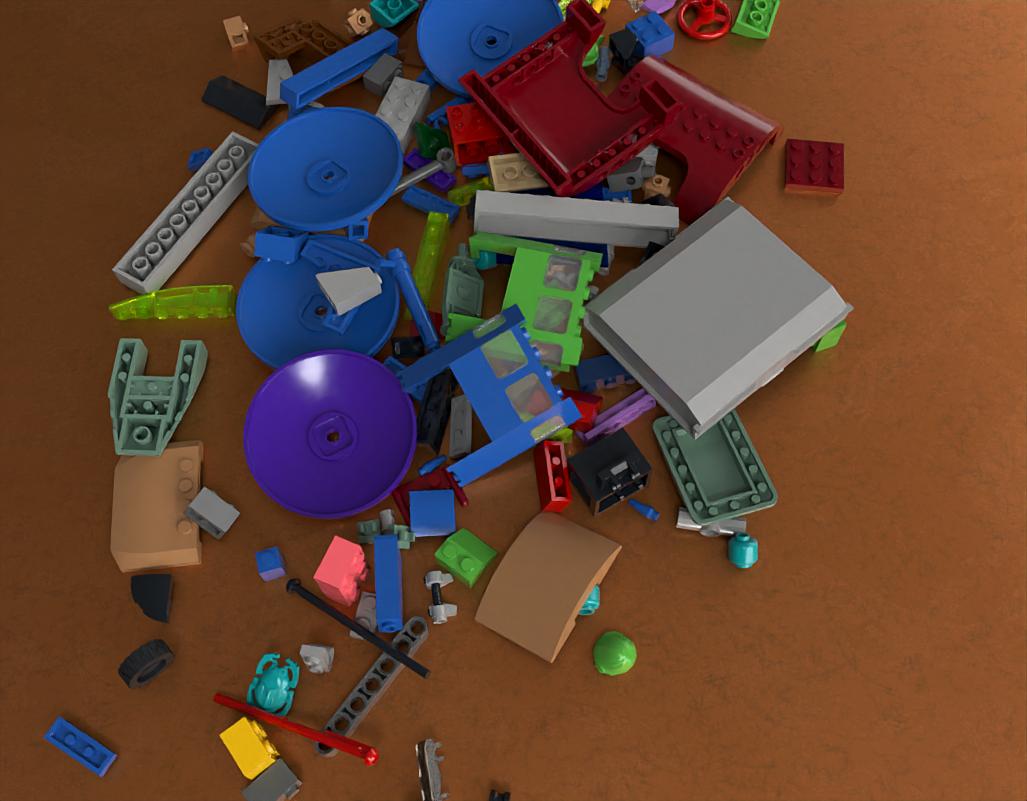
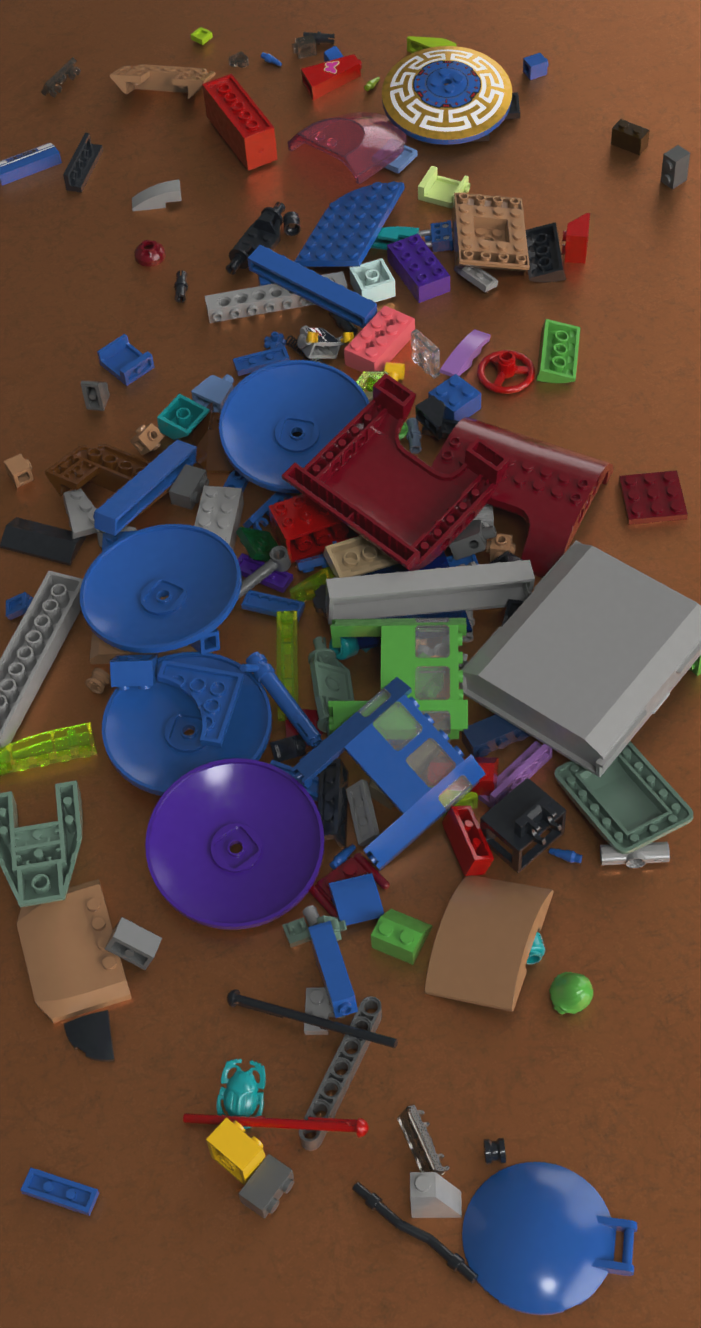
camera: 10 degrees left, 10 degrees down
black tyre [118,639,174,689] -> none
blue brick [255,546,287,581] -> none
light grey plate [299,643,334,674] -> none
coral brick [313,536,371,607] -> none
light grey slope [315,267,382,316] -> none
light grey piece [423,571,457,624] -> none
teal head [728,532,758,568] -> none

